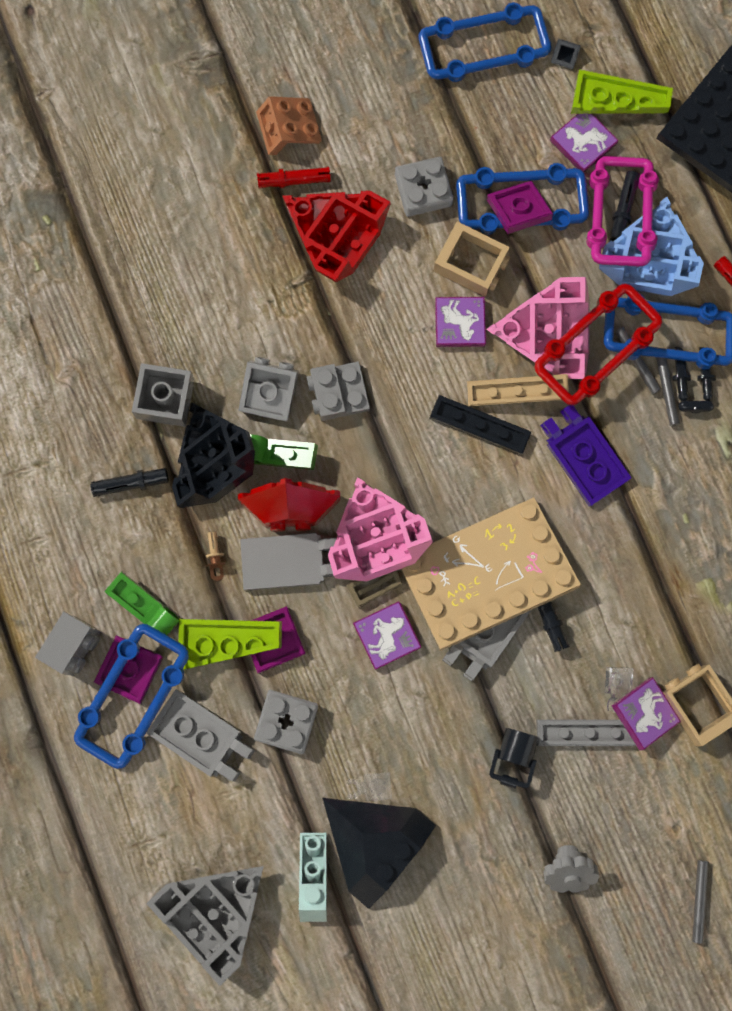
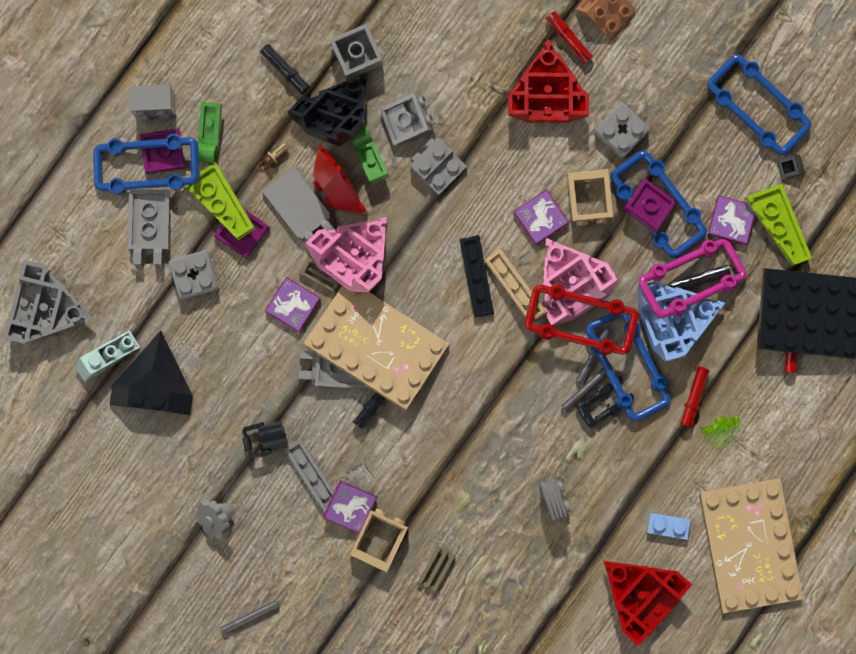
camera: 60 degrees right, 5 degrees up
dark purple tile [540,405,632,507] -> none

